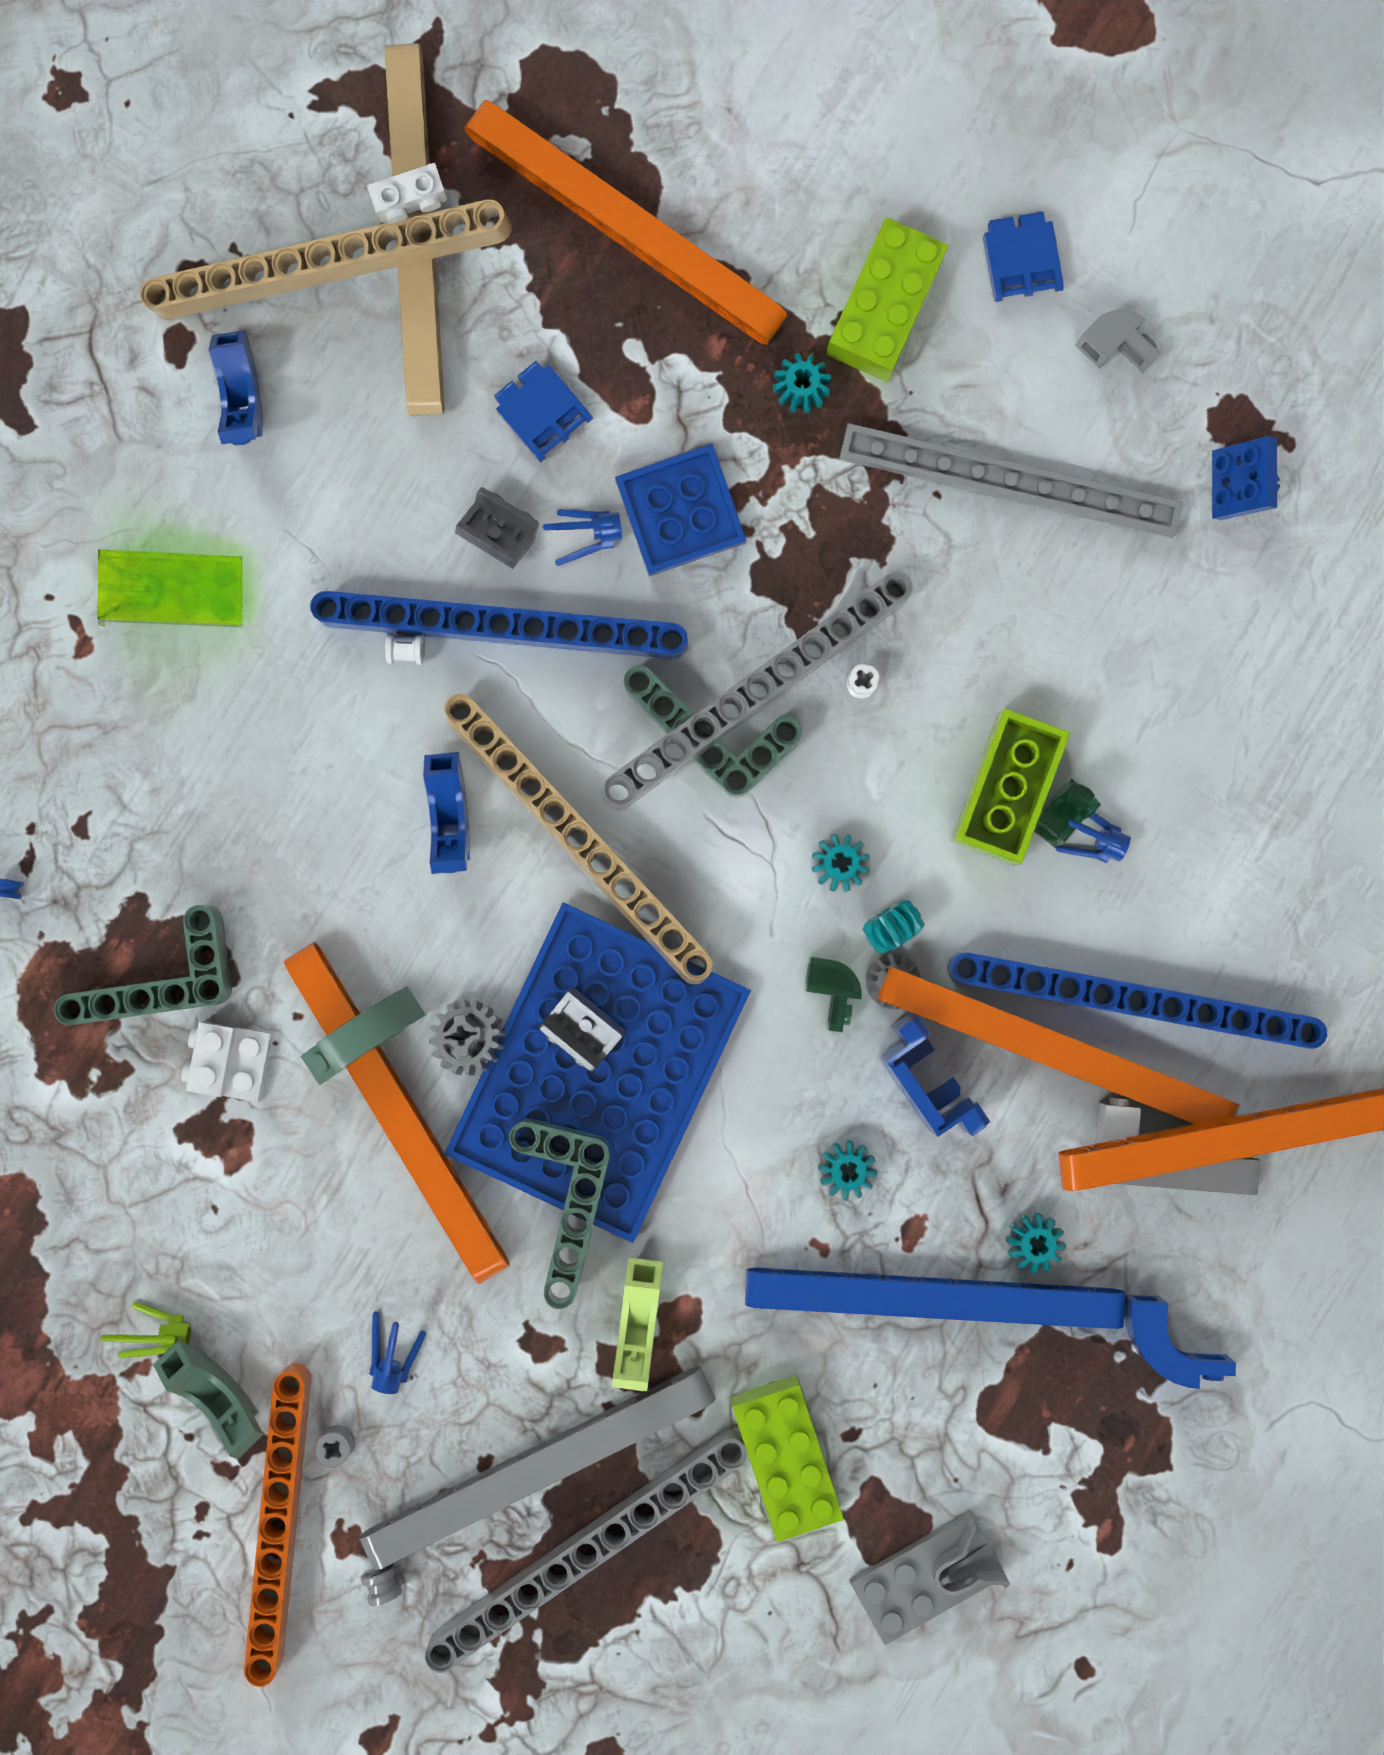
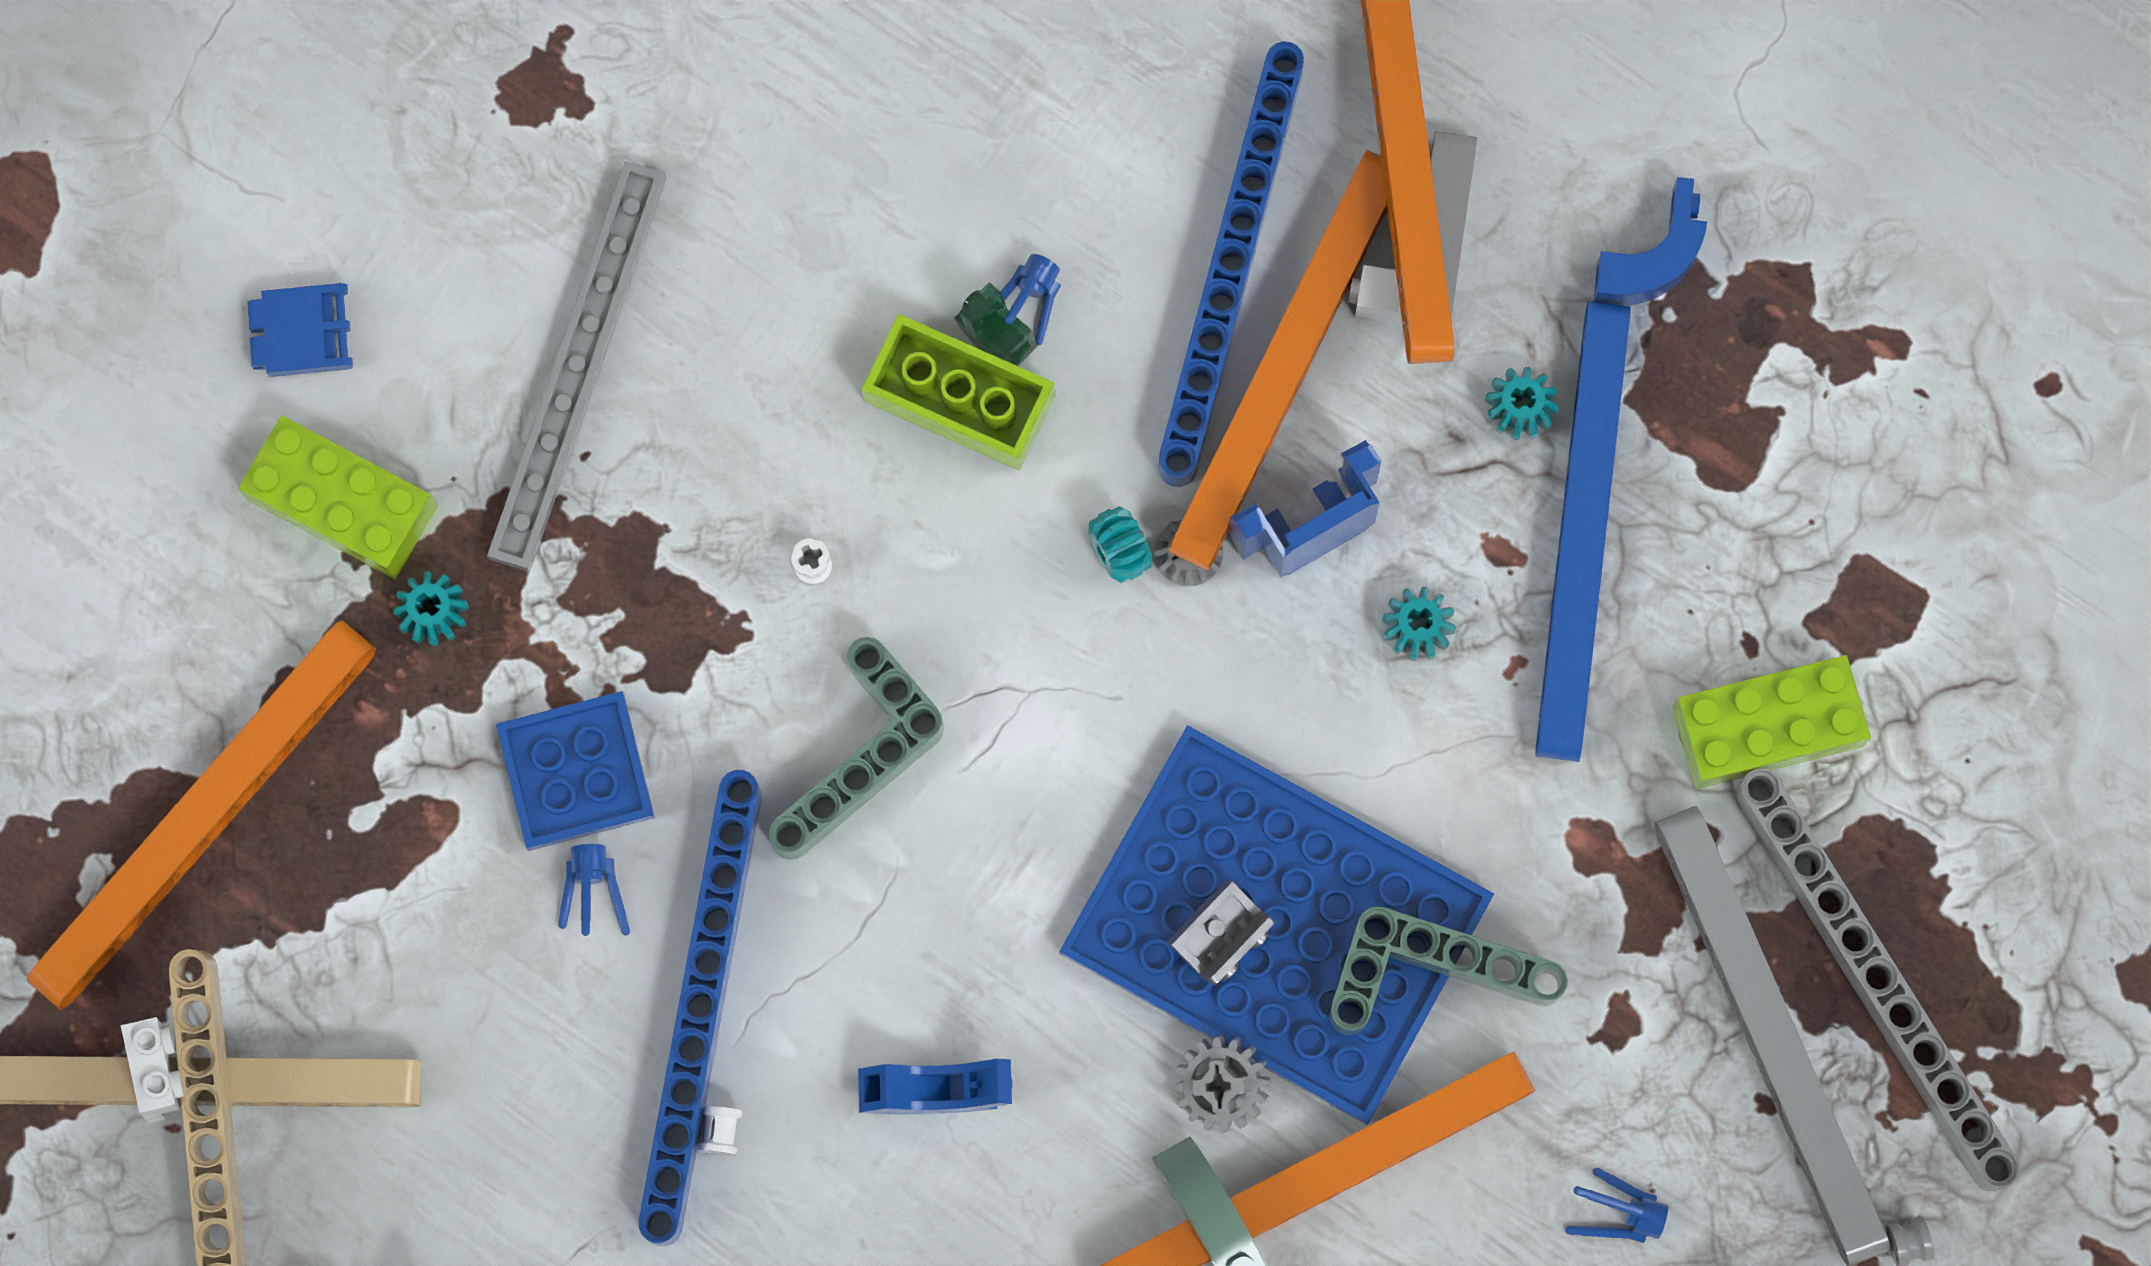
camera: 80 degrees left, 10 degrees down
tan beam [444,694,713,984] -> none
flat silver bracket [455,487,539,569] -> none
blue plate [494,361,593,463] -> none
light grey beam [602,571,913,811] -> none
yellowish green arch [612,1257,663,1391] -> none
clear green brick [804,957,862,1032] -> none
teal gear [811,834,870,892] -> none
light grey plate [849,1511,1010,1645] -> none
light grey brick [1075,310,1161,373] -> none
blue plate [1212,436,1280,520] -> none

